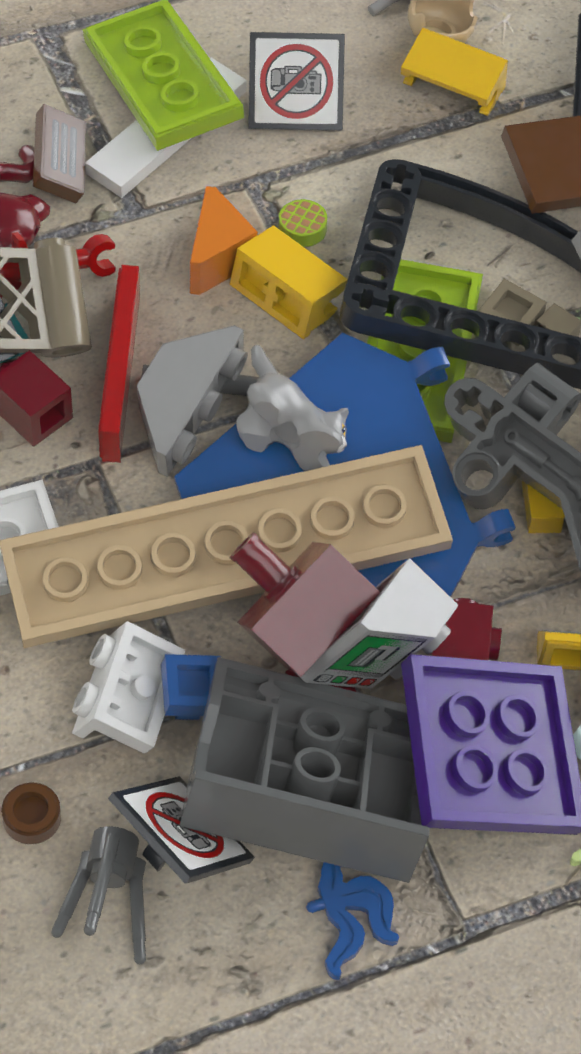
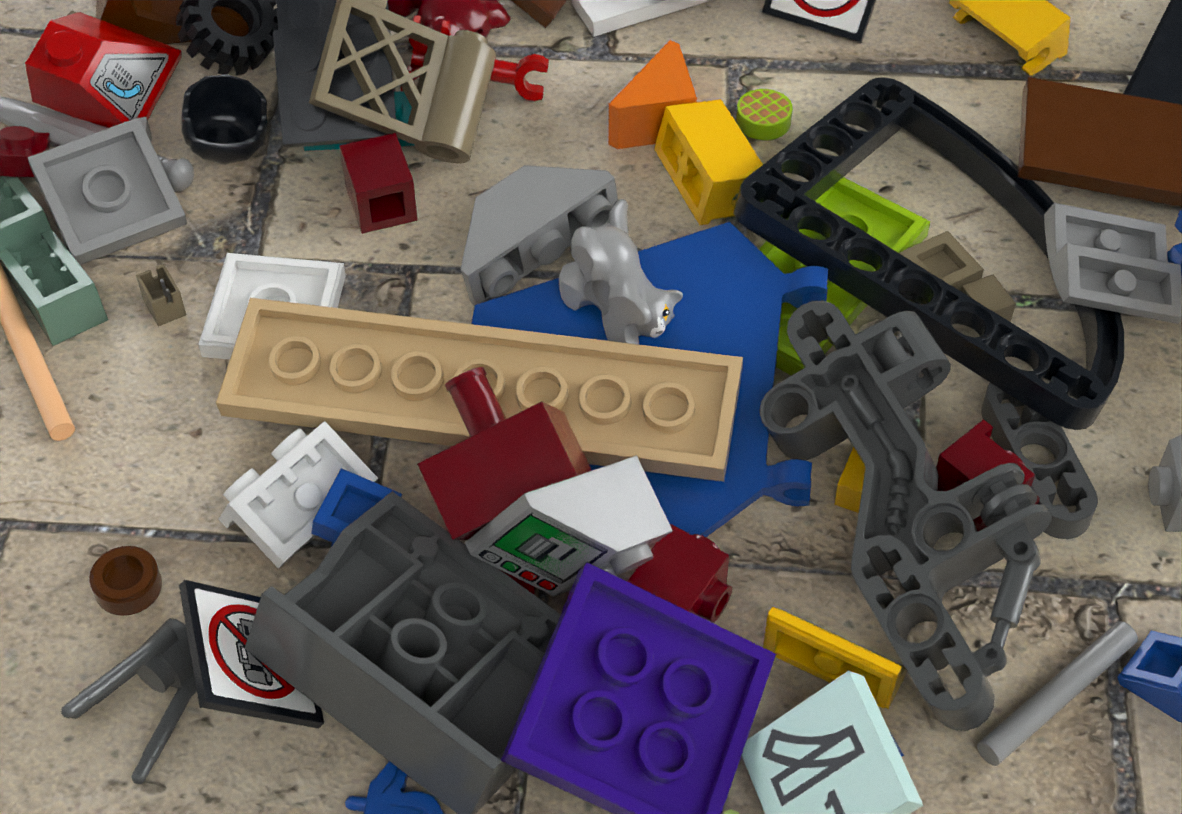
camera: 30 degrees right, 5 degrees down
red tile [98,265,140,463] -> none

